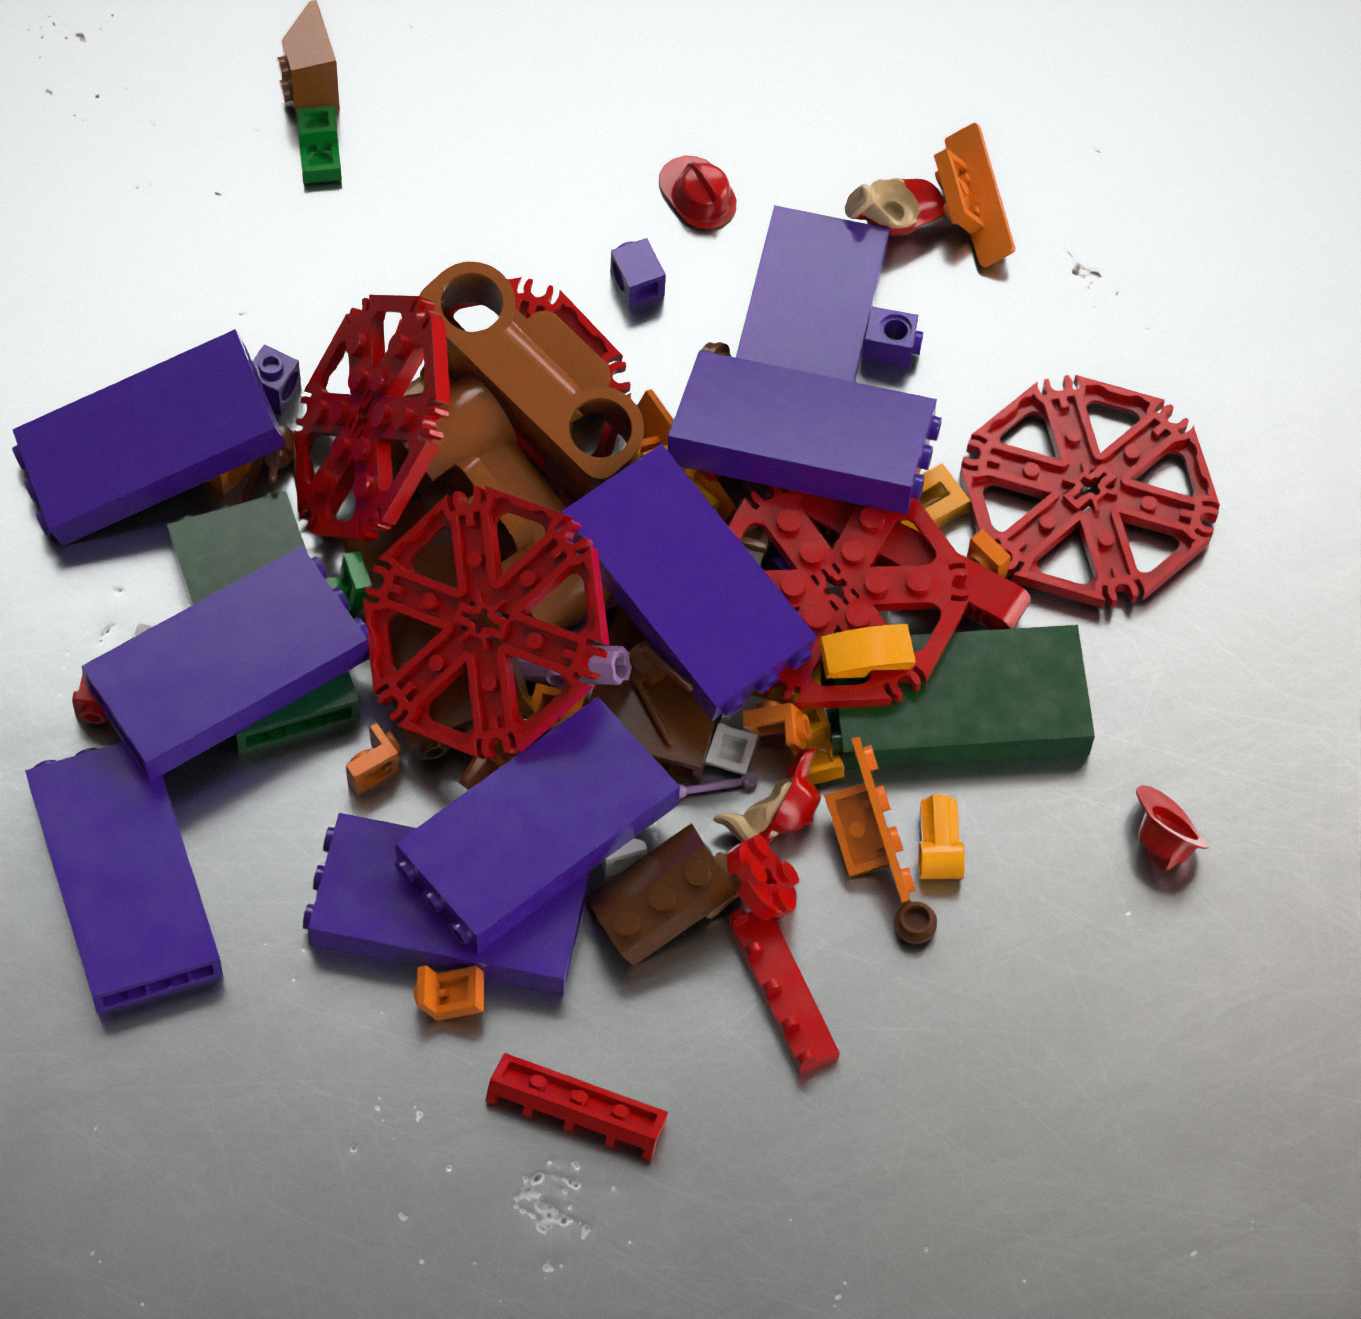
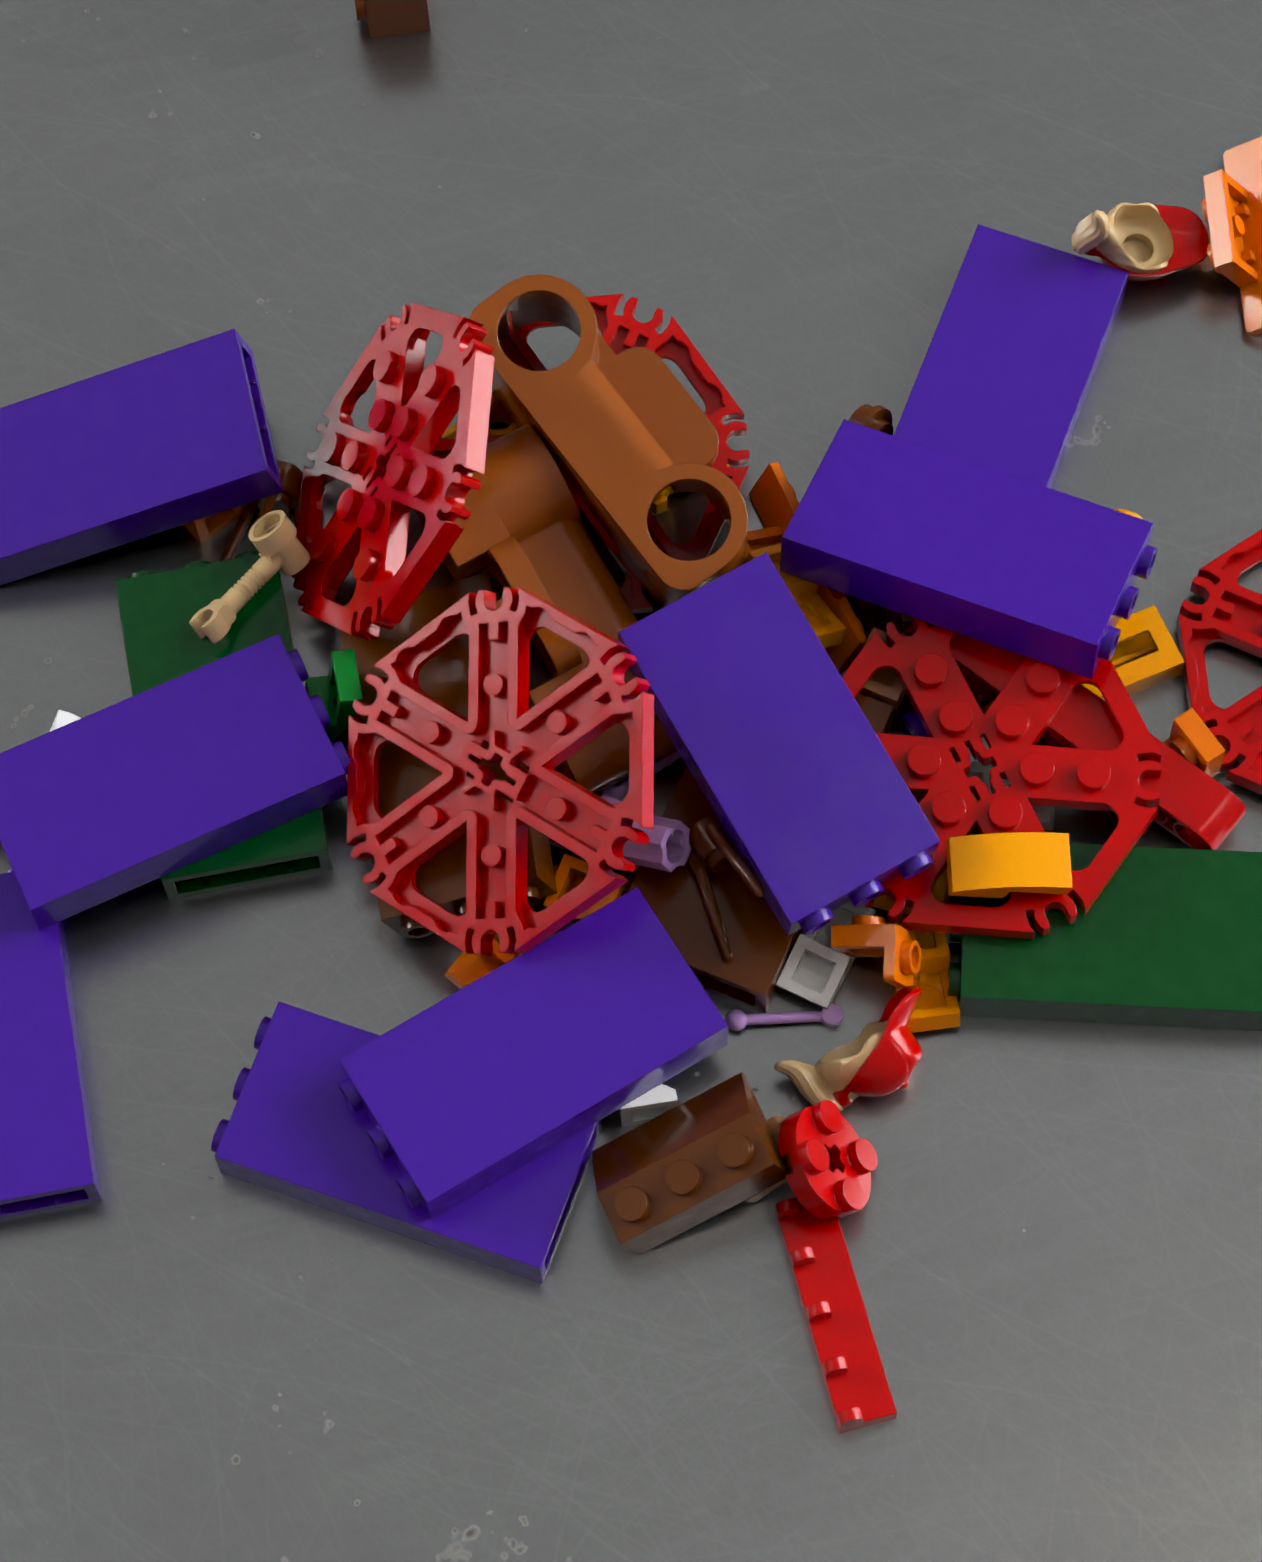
camera: 15 degrees right, 5 degrees up
brick [253,344,302,416] -> none
green slope [296,105,342,183] -> none
orange bracket [345,722,402,797] -> none
orange bracket [413,965,484,1021] -> none
red hinge [485,1053,669,1161] -> none
brick [610,238,666,309] -> none
red piece [659,155,737,230] -> none
orange bracket [824,737,916,905] -> none
dark purple brick [862,306,924,369] -> none
reddish brown plate [894,901,937,944] -> none
light orange piece [918,794,965,879] -> none
none -> tan brick [189,510,310,644]

